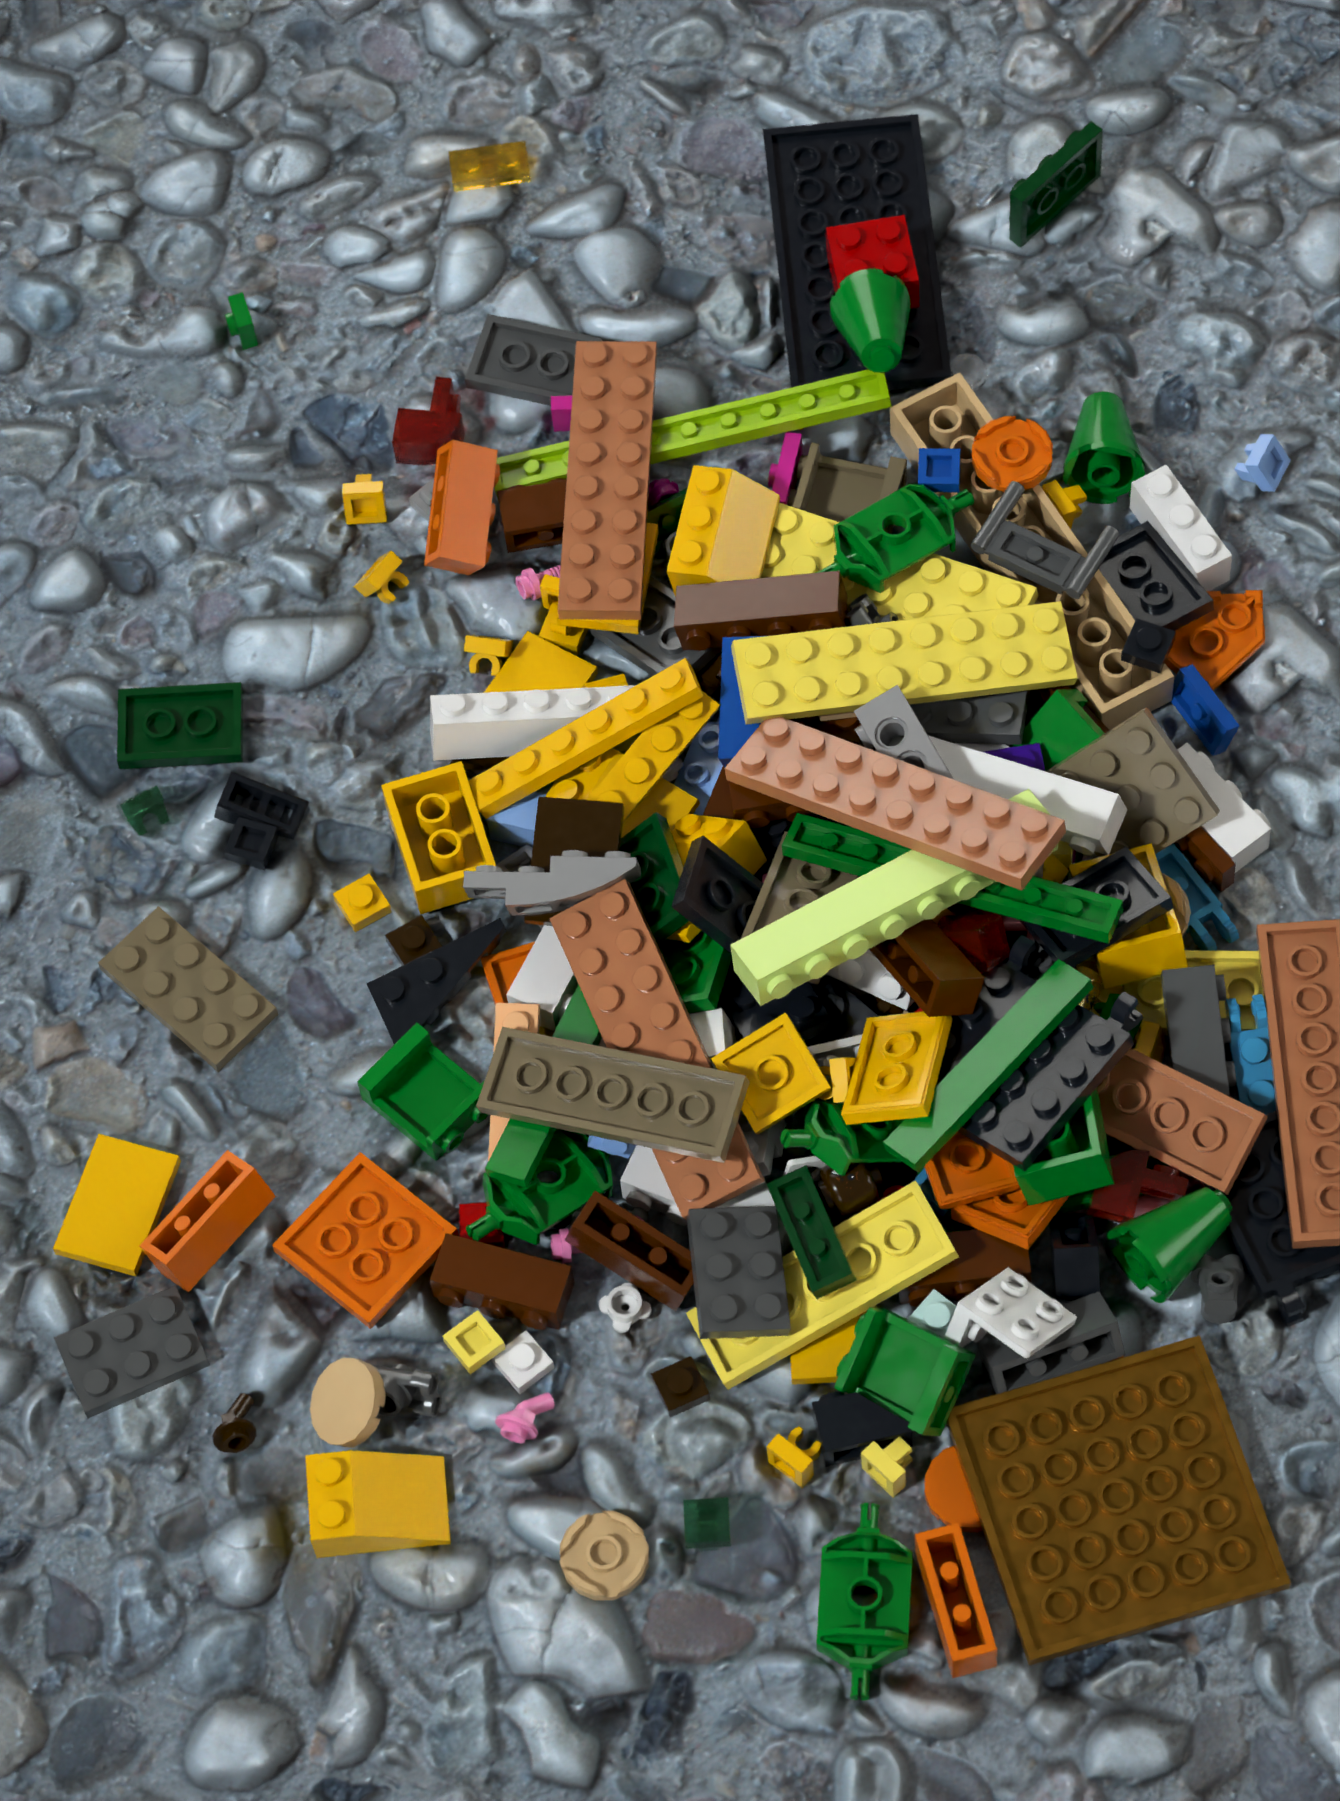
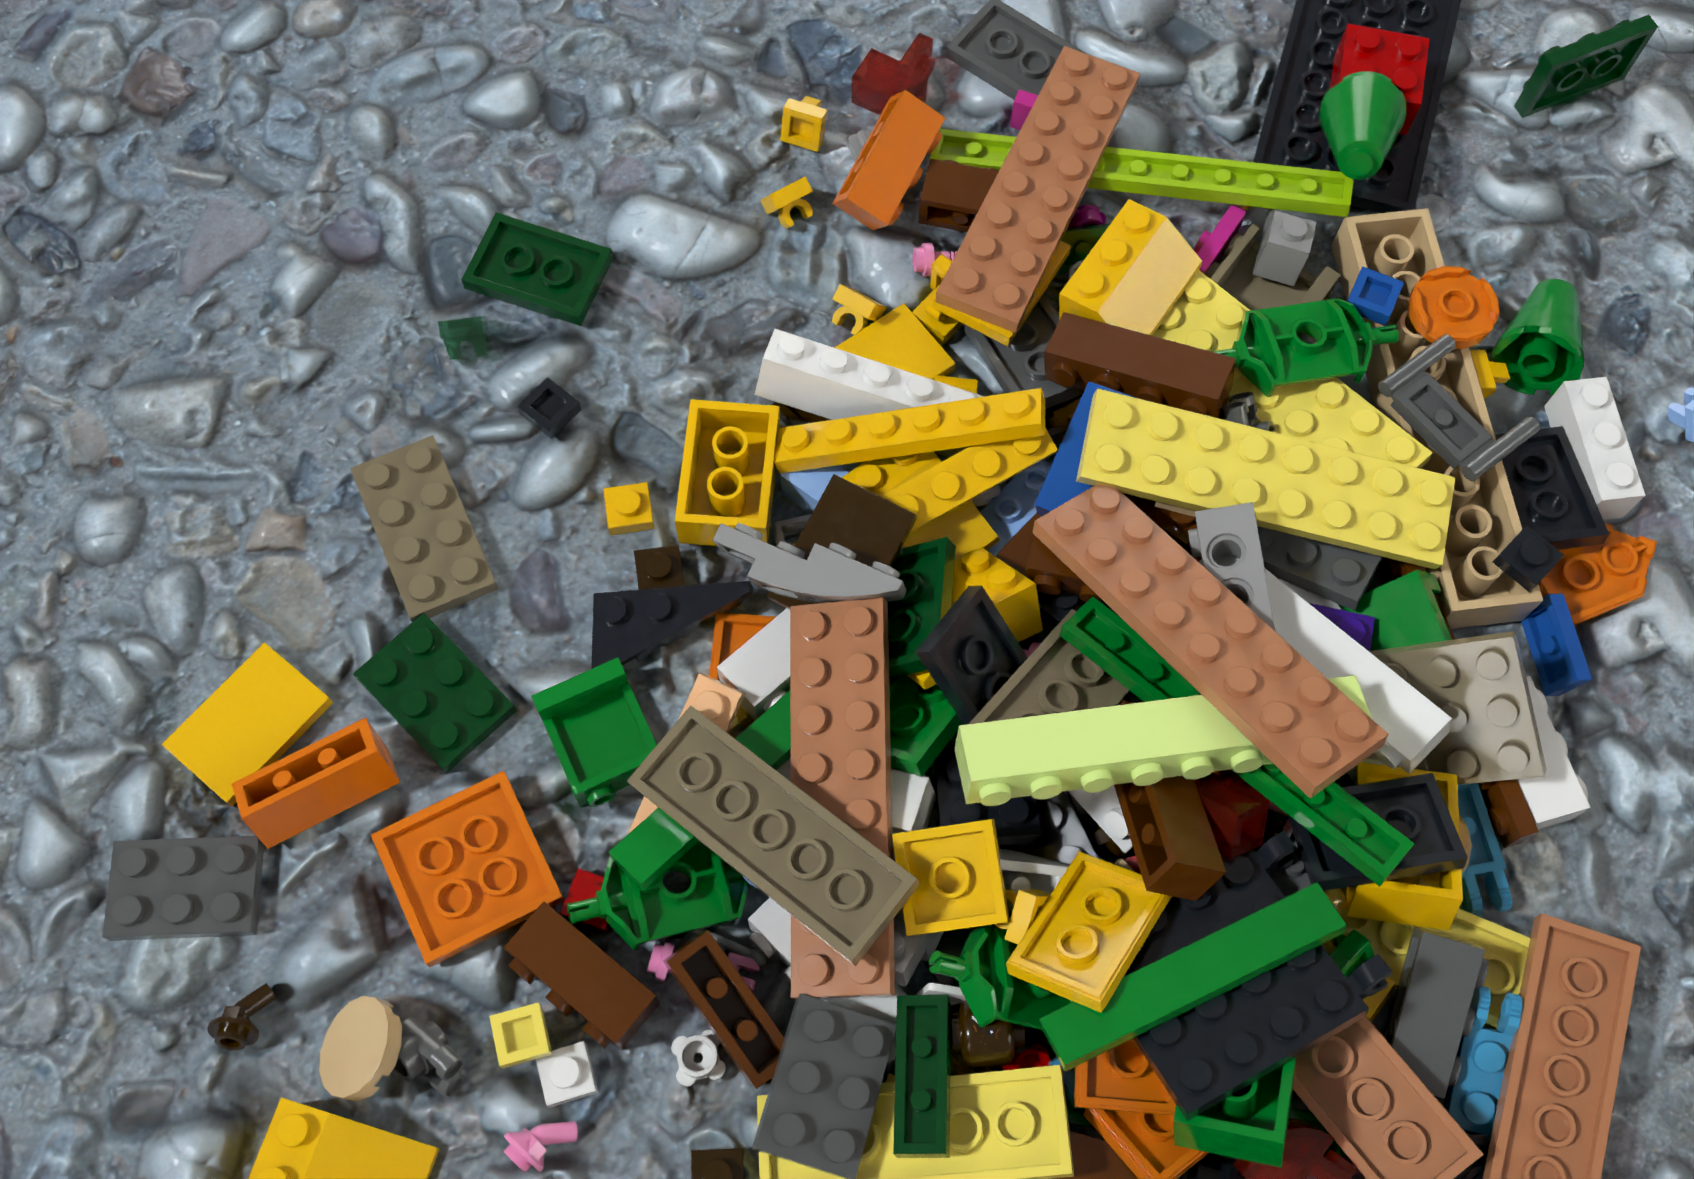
camera: 15 degrees right, 5 degrees up
black slope [214,771,309,840] -> none
none -> dark green plate [353,613,517,774]
none -> light grey slope [1253,209,1317,286]

